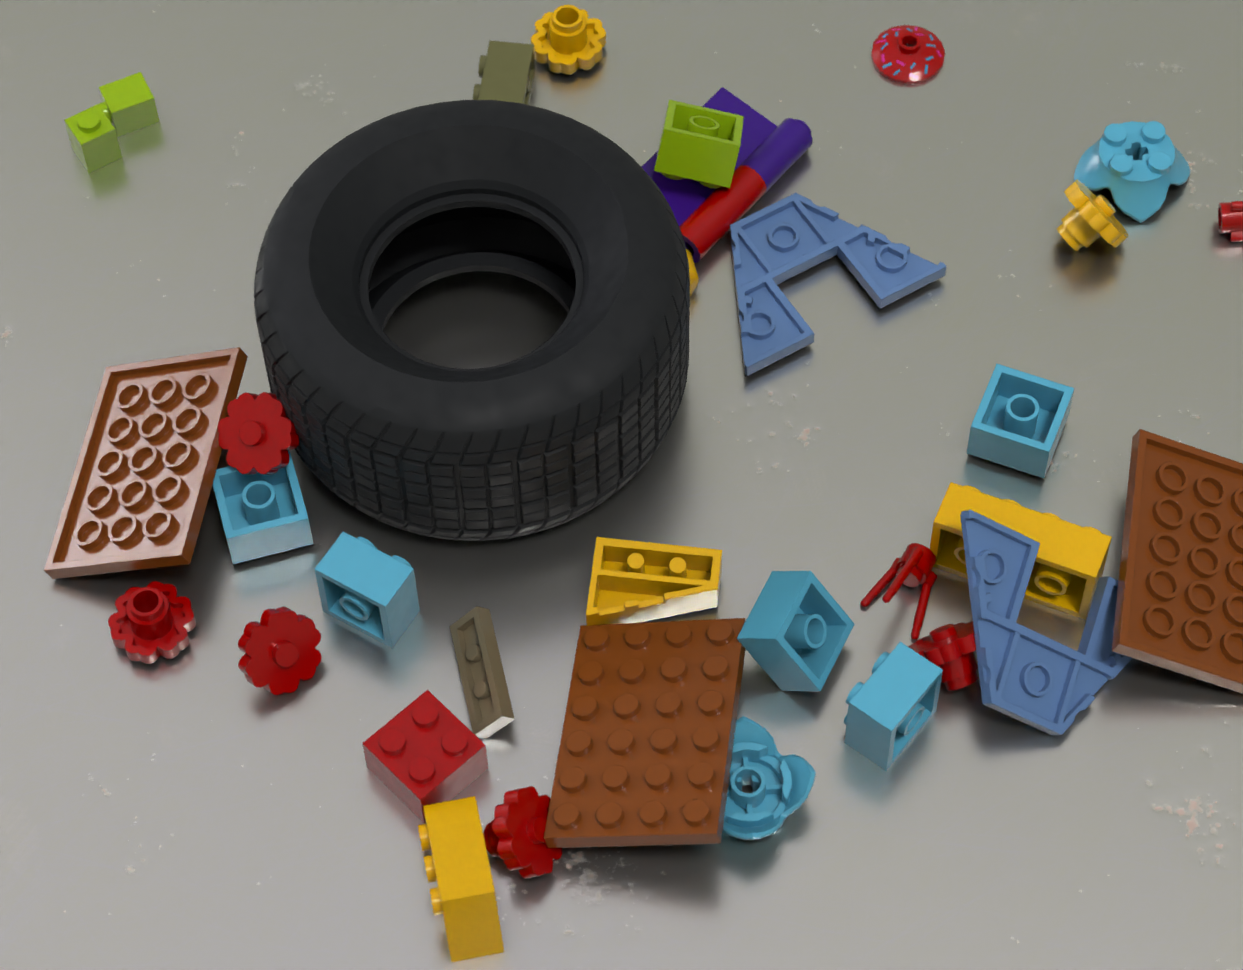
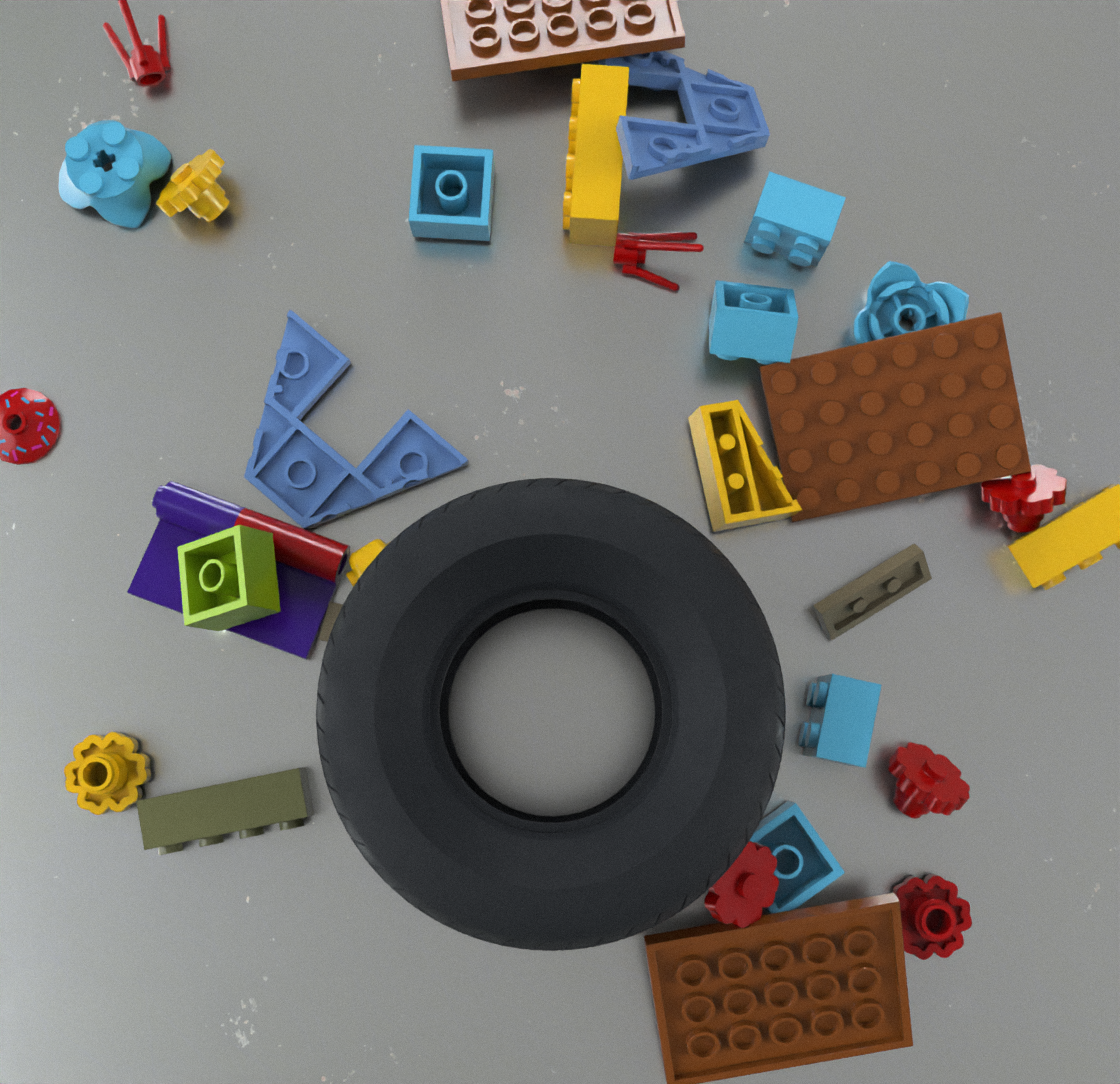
camera: 110 degrees left, 25 degrees up
red brick [362,689,489,823] -> none
red plant [908,621,979,691] -> none

